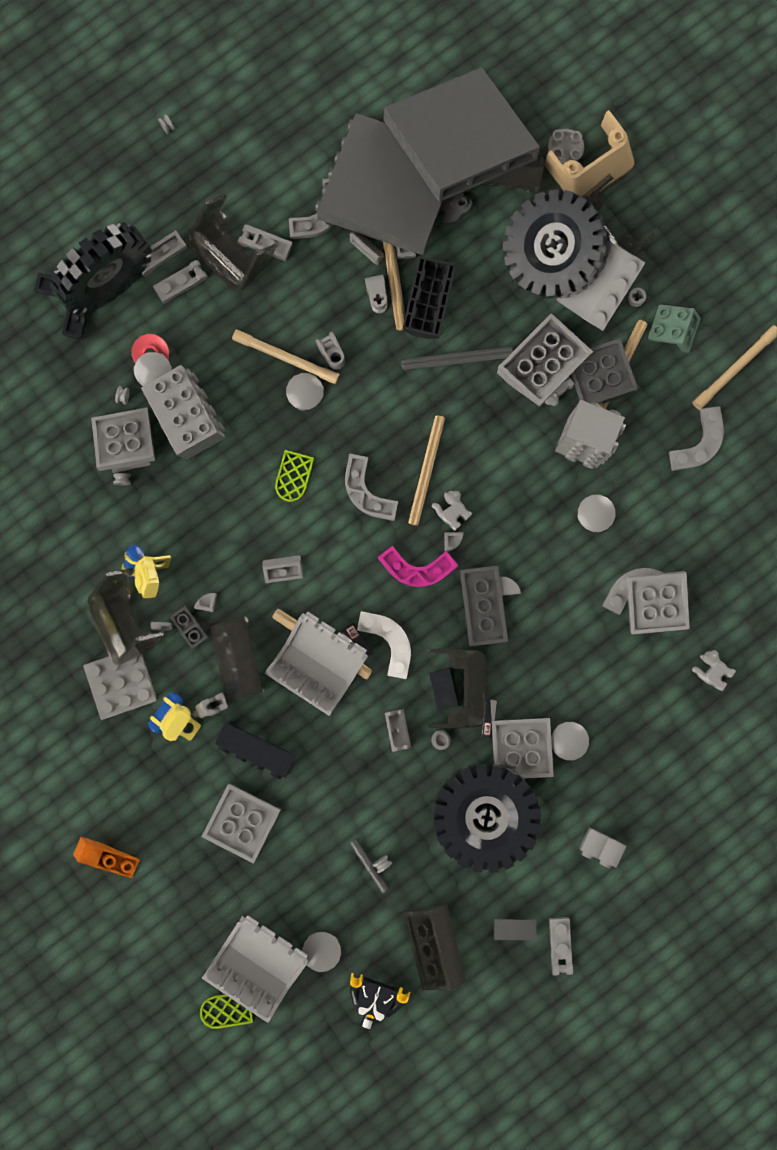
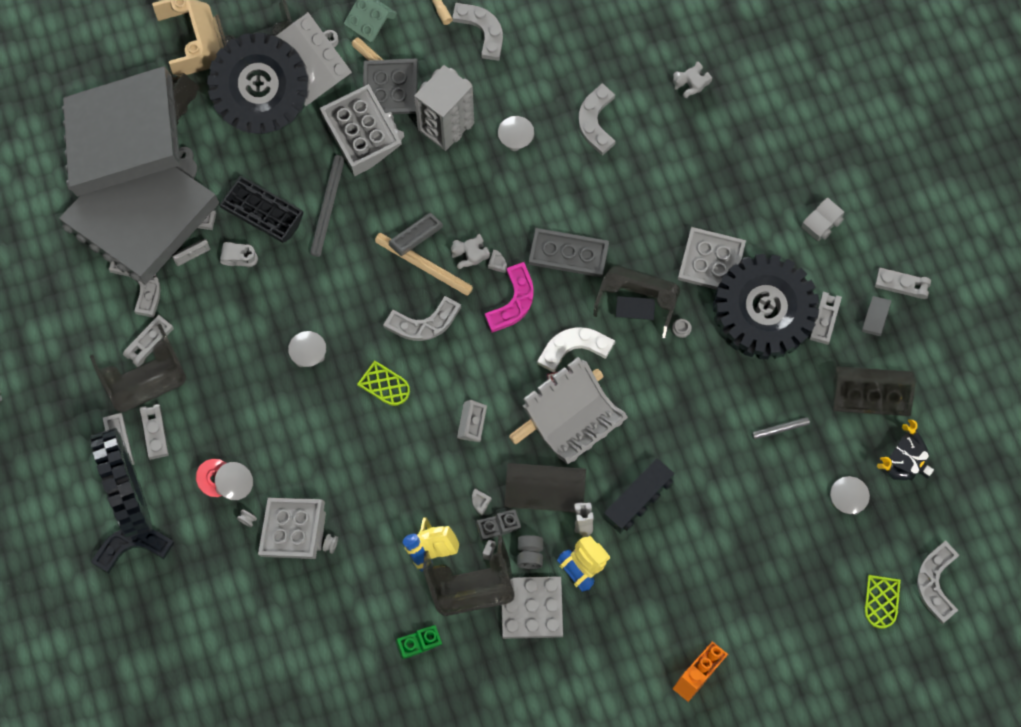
camera: 70 degrees left, 15 degrees down
light grey brick [141,365,225,460] -> none
light grey plate [202,783,281,864] -> none
light grey hinge [202,915,309,1023] -> none
tan piece [232,329,340,385] -> none
light grey piece [315,332,345,371] -> none
light grey bush [373,855,392,873] -> none
tan axle [383,242,405,331] -> none
light grey hinge [385,709,411,752] -> none
sticker [482,700,497,738] -> none
light grey tile [500,577,521,596] -> none
light grey dish [548,129,584,164] -> none
light grey dish [551,722,589,760] -> none
light grey plate [627,571,690,634] -> none
none -> dark grey plate [389,212,443,257]
none -> green slope [396,625,442,660]
none -> dark grey wheel [517,535,543,569]
none -> light grey plate [810,291,842,345]
none -> light grey plate [917,541,959,624]

